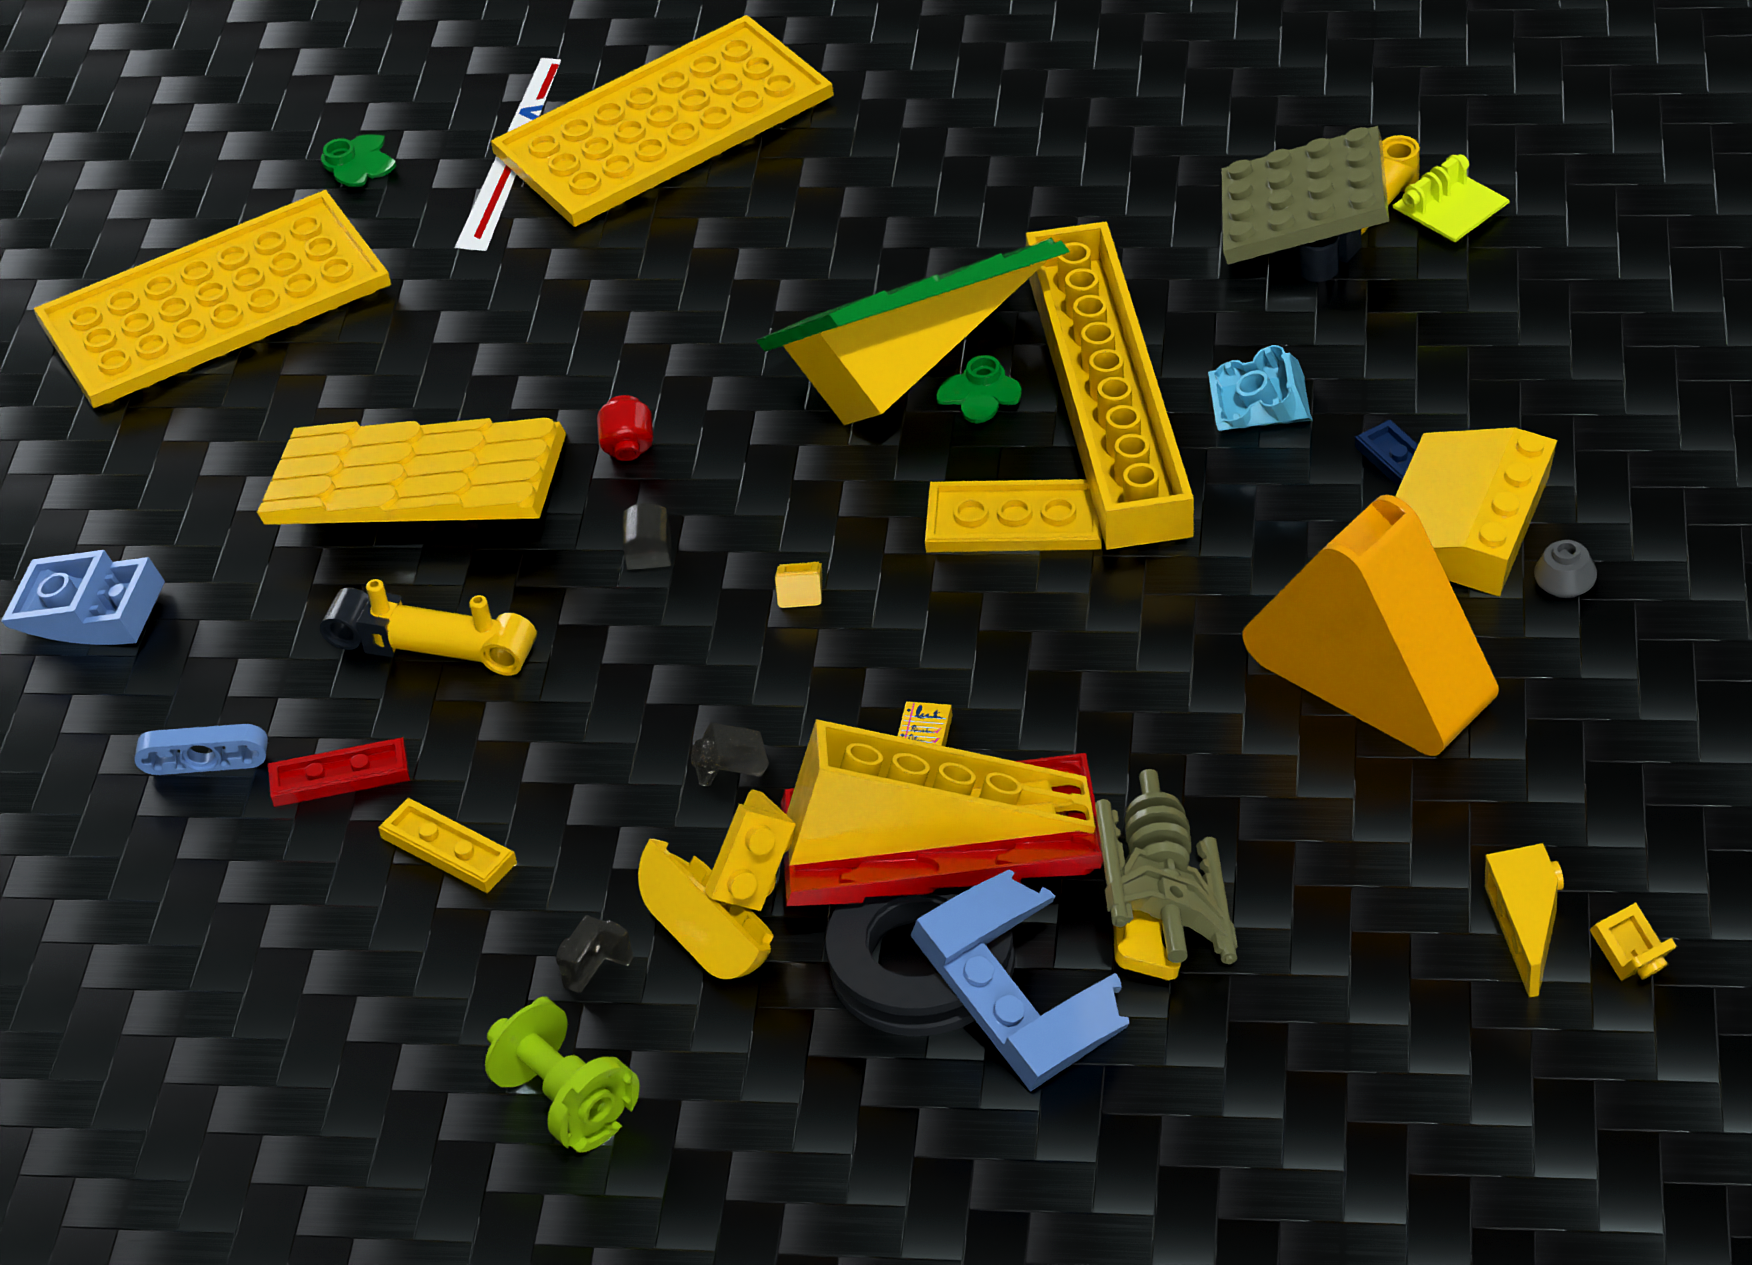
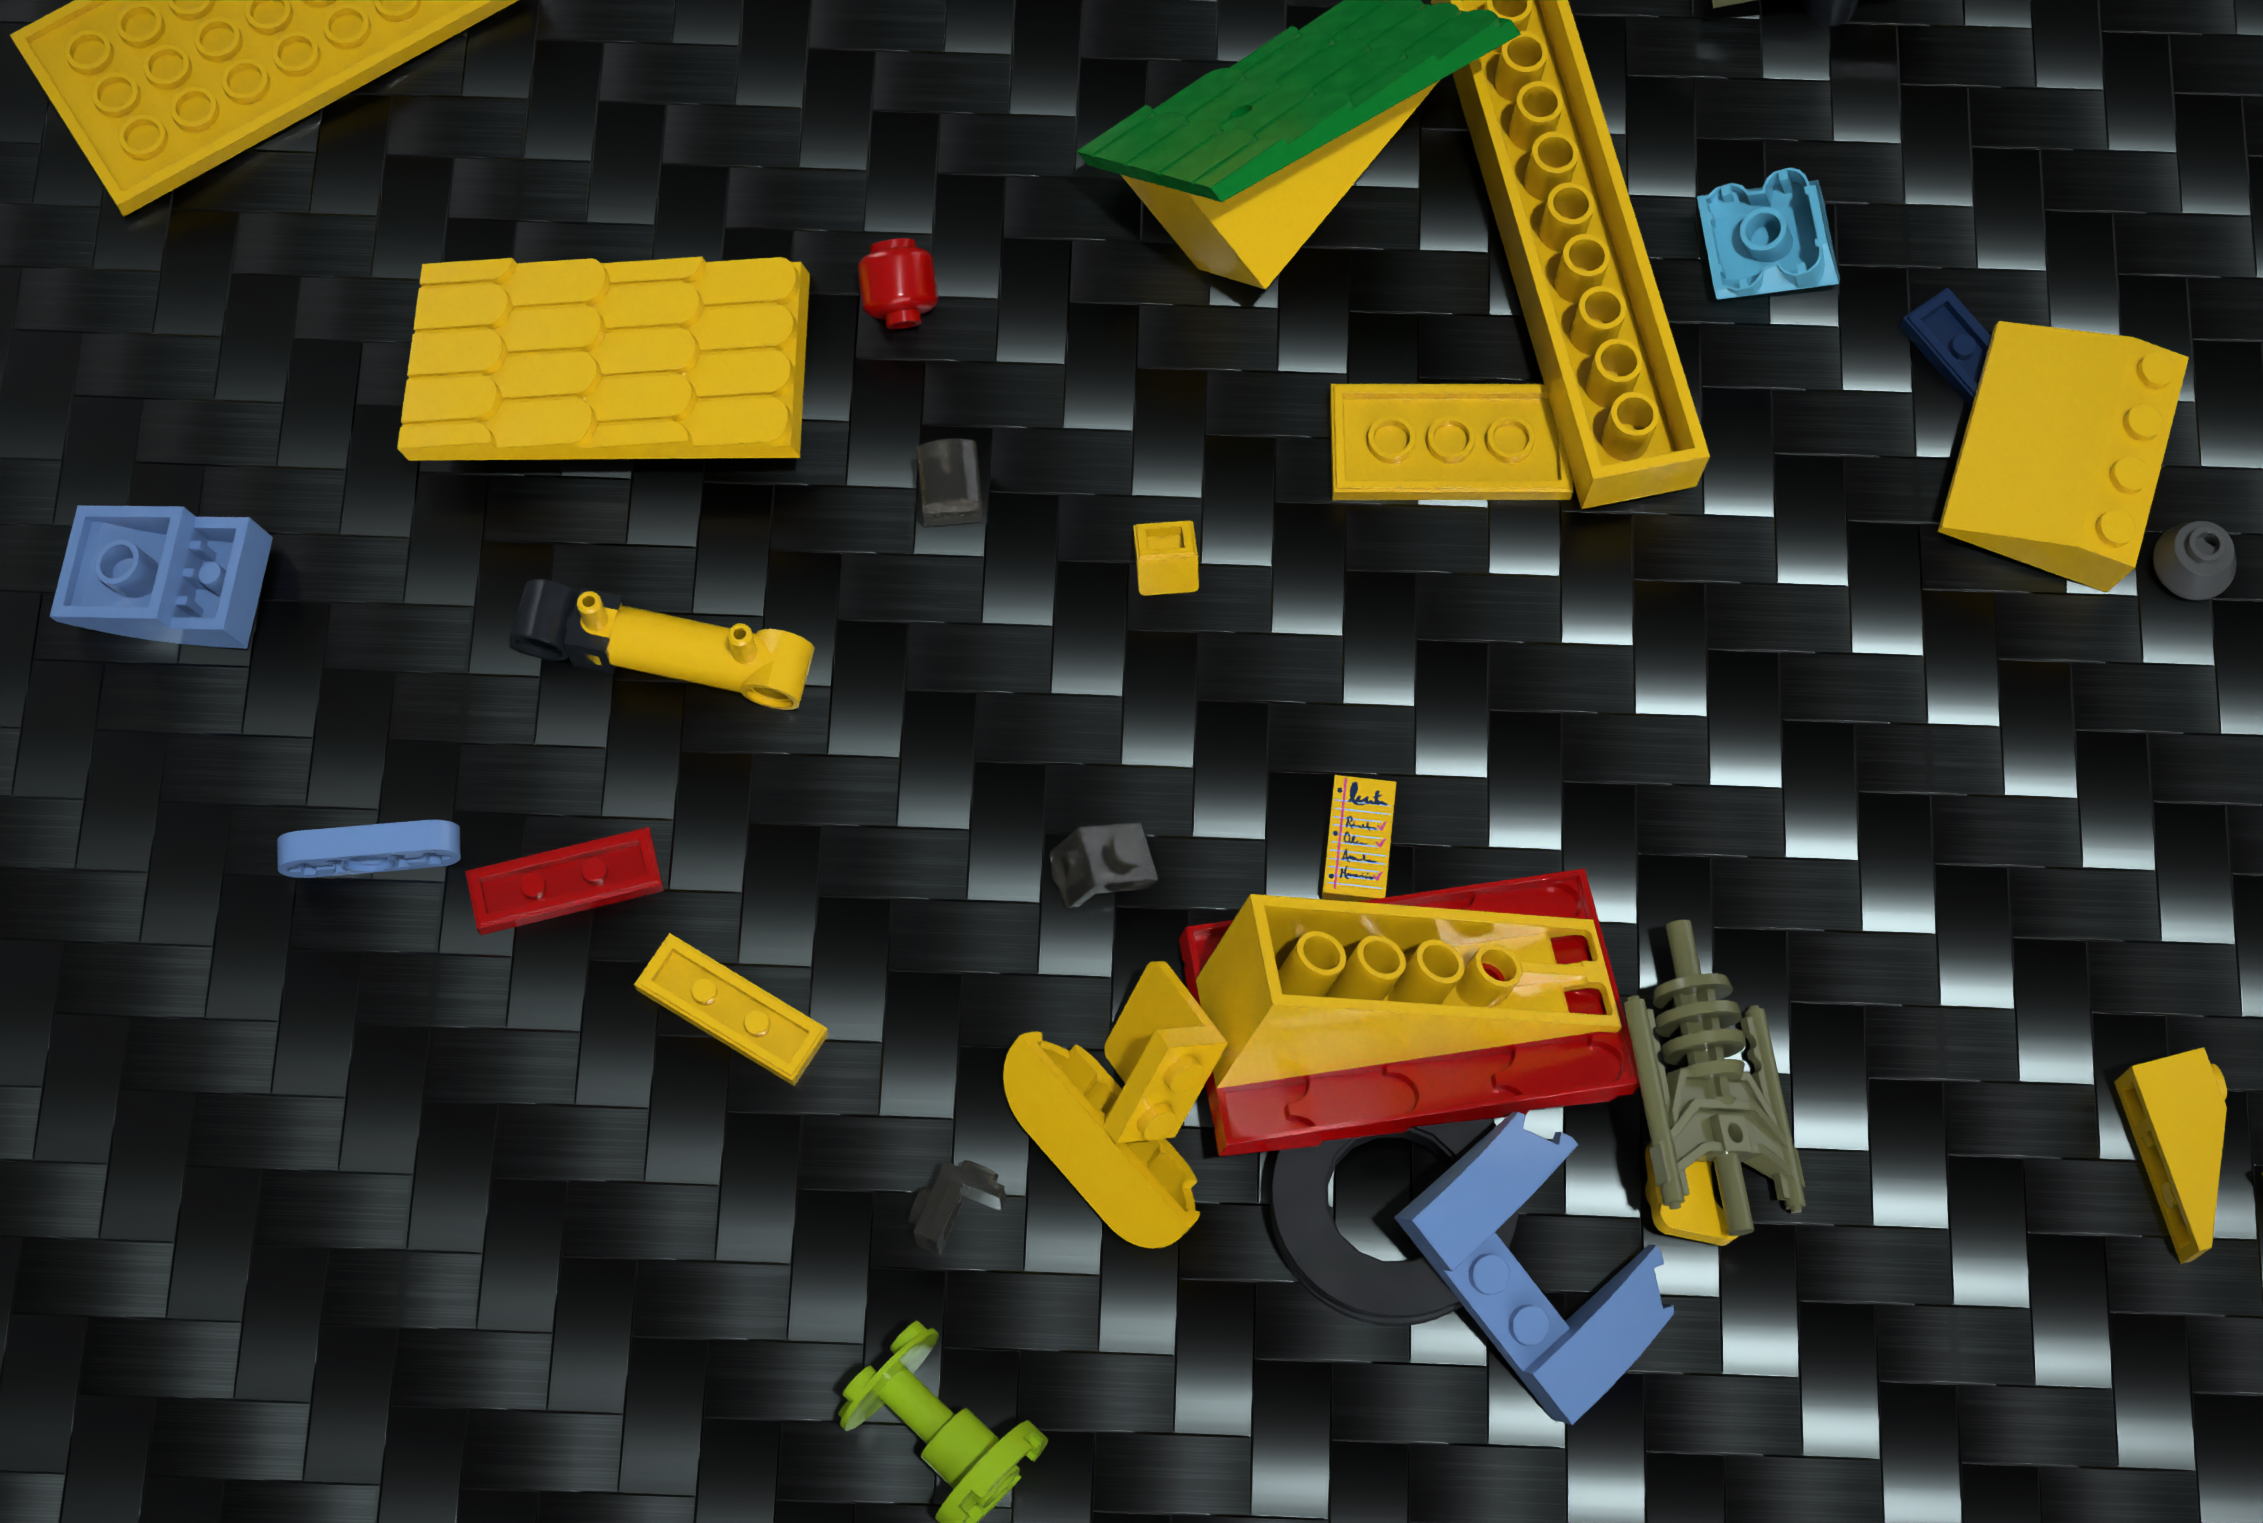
camera: 10 degrees left, 25 degrees up
green plate [937,355,1022,424] -> none
light orange brick [1242,495,1499,756] -> none

